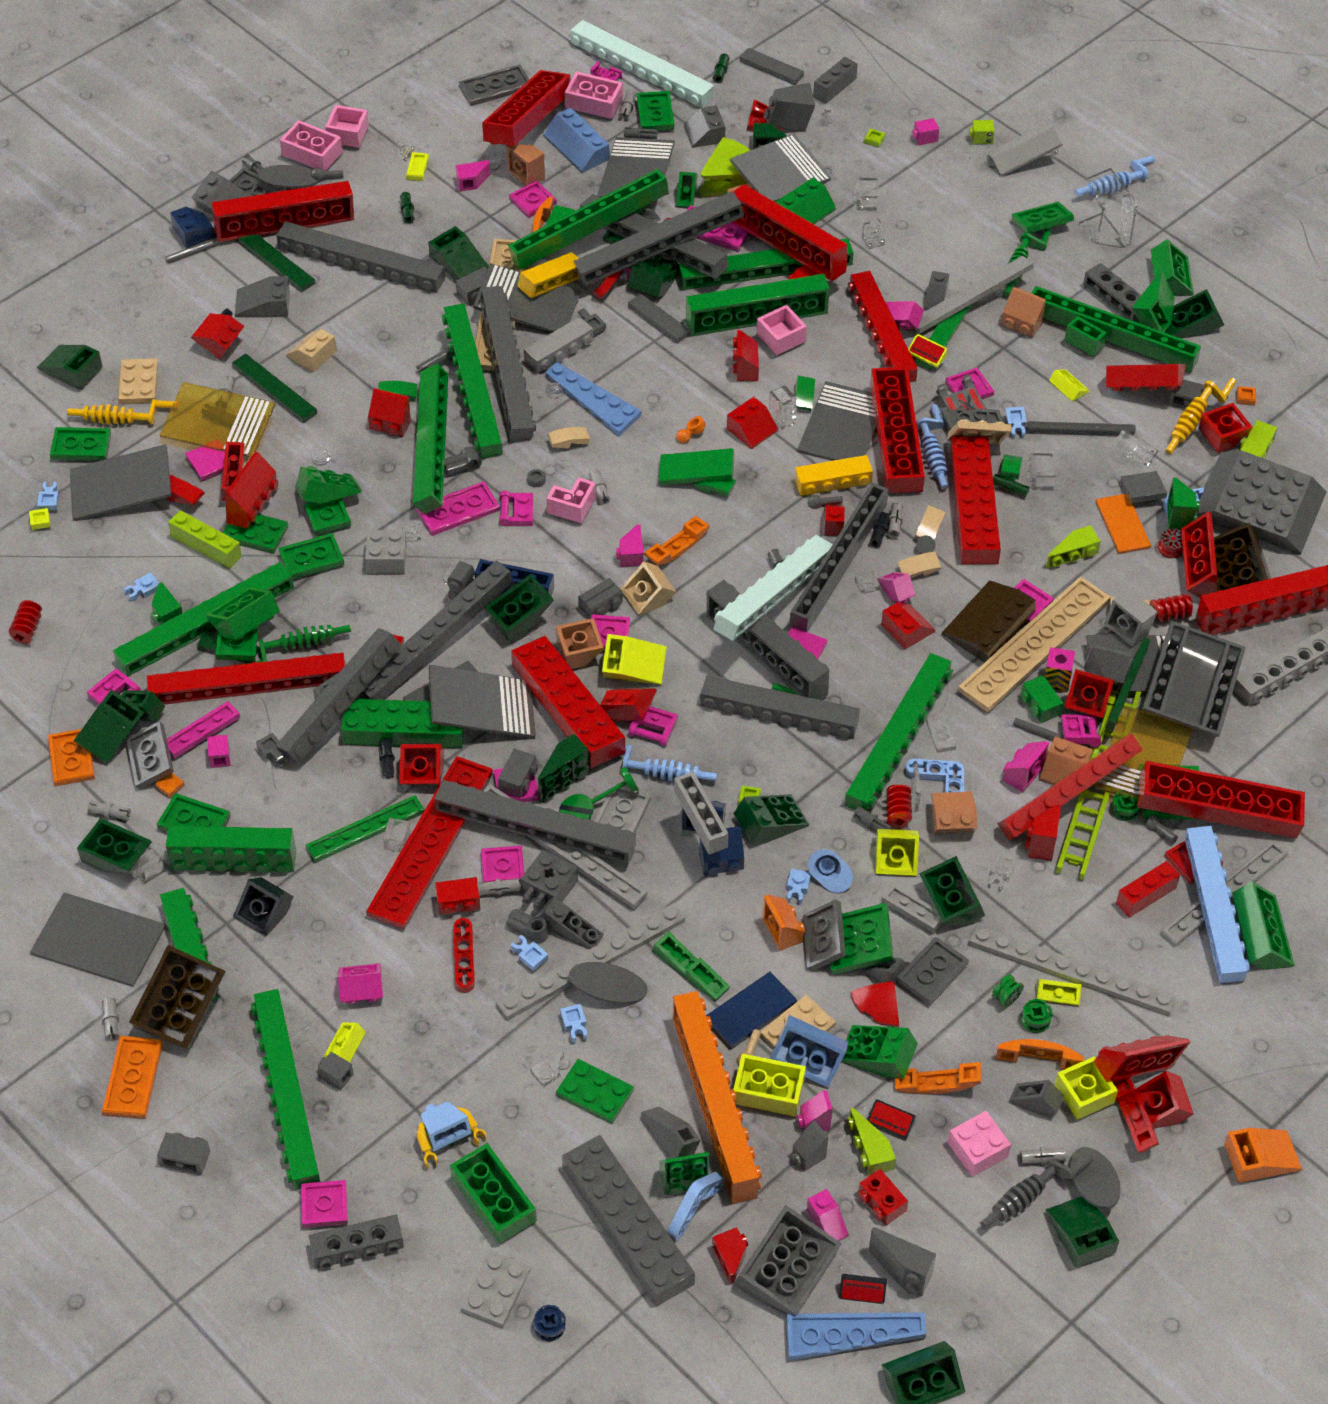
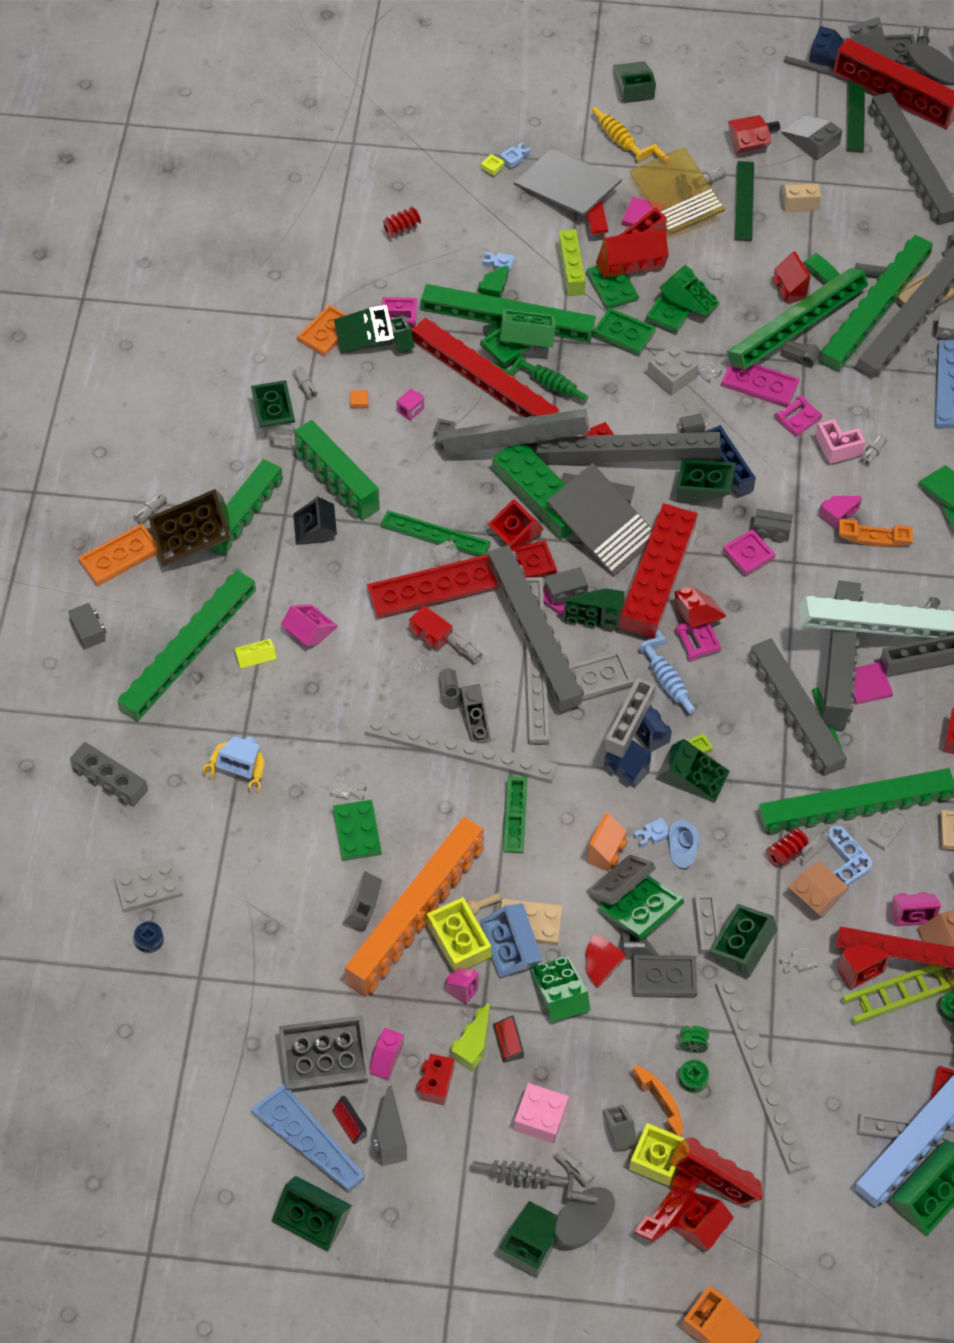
camera: 50 degrees right, 5 degrees up
dark grey piece [30,892,166,987] -> none
green plate [50,427,111,461] -> none
tan plate [118,358,158,404] -> none
dark grey plate [126,721,174,789] -> none
green plate [157,793,231,832] -> none
dark pink plate [167,701,240,759] -> none
dark pink plate [301,1180,348,1228] -> none
dark grey brick [318,1052,354,1091] -> none
black axle [379,739,395,778] -> none
green brick [450,1143,537,1244] -> none
red beam [453,918,475,993] -> none
dark pink tile [481,845,524,884] -> none
light blue plate [511,935,548,971] -> none
dark grey hinge [520,850,578,910] -> none
dark grey tile [527,469,546,487] -> none
tan slope [547,427,590,449] -> none
nougat slope [556,618,604,669] -> none
green piece [559,766,640,819] -> none
light blue plate [560,1004,587,1042] -> none
dark grey brick [562,1135,695,1307] -> none
dark grey shield [569,962,647,1003] -> none
neon yellow slope [602,634,667,685] -> none
tan slope [620,562,676,615] -> none
green slope [659,1152,709,1194] -> none
light blue beam [667,1172,725,1241] -> none
dark blue tile [706,971,797,1049] -> none
red slope [712,1227,748,1285] -> none
dark grey slope [791,1121,828,1171] -> none
dark grey axle [853,806,892,831] -> none
neon yellow slope [876,829,919,876] -> none
orange slope [895,1062,982,1094] -> none
neon yellow slope [1037,979,1082,1006] -> none
red brick [1116,861,1180,918] -> none

